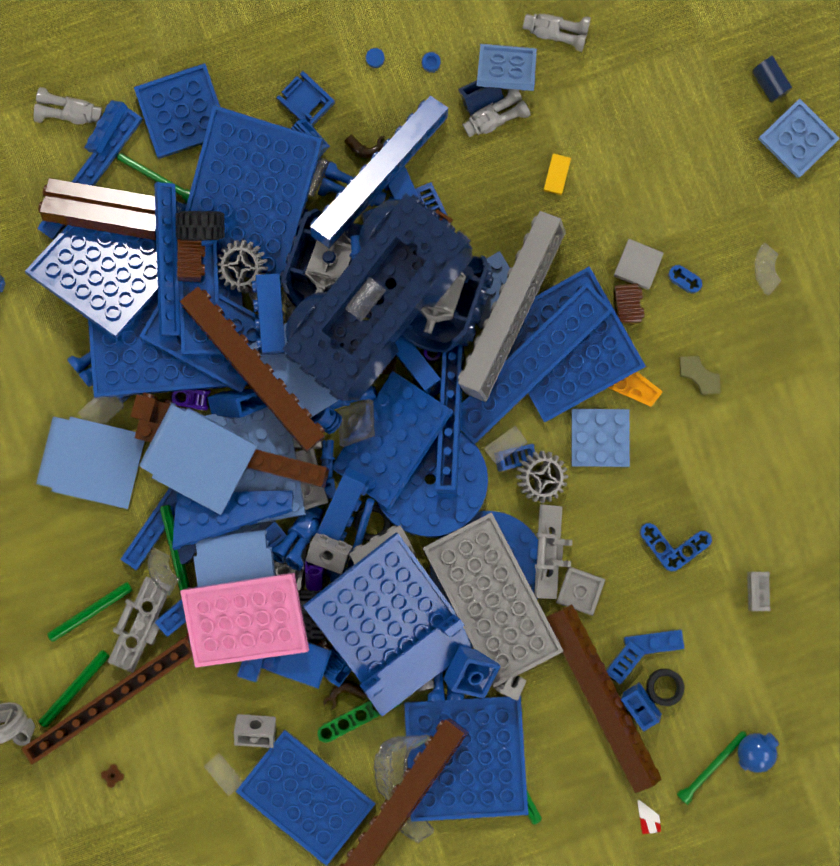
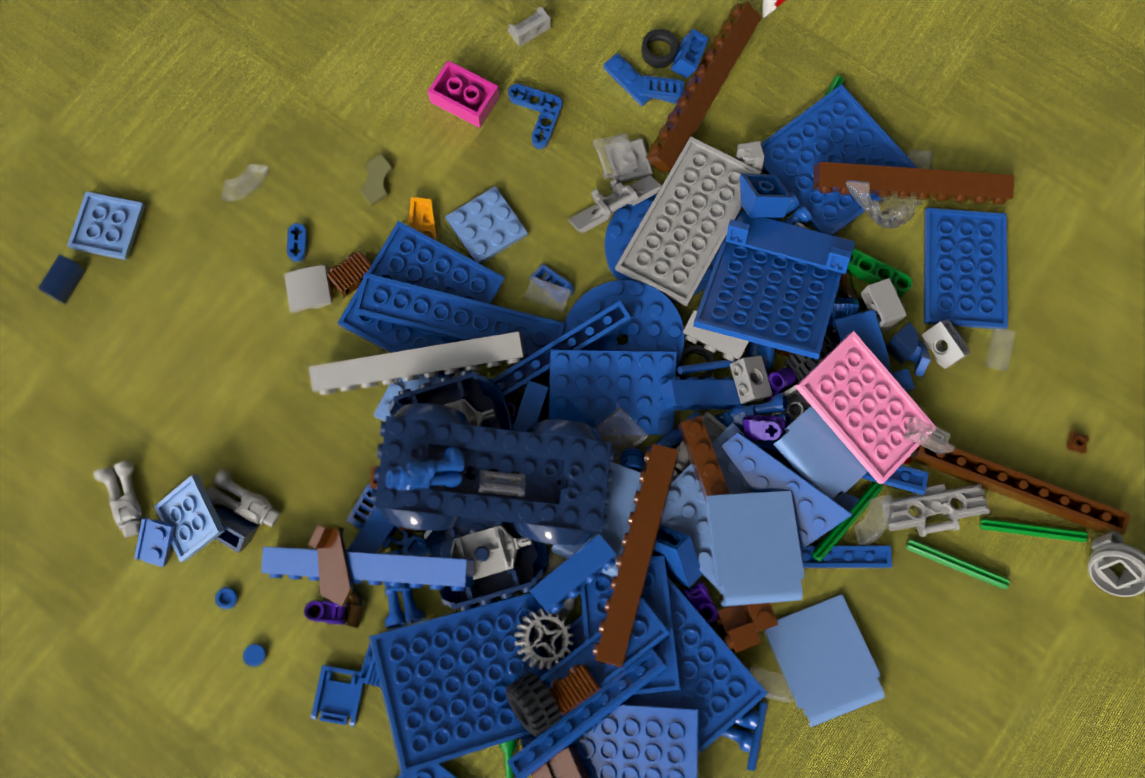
camera: 125 degrees left, 10 degrees down
blue pin [349,236,361,260] -> none
light grey gear [516,451,568,503] -> none
yellow tile [543,153,571,195] -> none
none -> plate [134,517,175,567]
none -> dark purple piece [304,601,348,625]
none -> reddish brown piece [308,524,353,607]
none -> blue piece [386,447,464,490]
none -> dark pink brick [428,61,500,128]
none -> clear plate [592,133,638,179]
none -> dark purple piece [743,415,786,441]
none -> blue bar [747,702,768,771]
none -> light grey brick [860,278,907,333]
none -> dark blue brick [886,323,919,365]
none -> clear panel [904,416,955,454]
none -> blue slope [907,340,931,377]

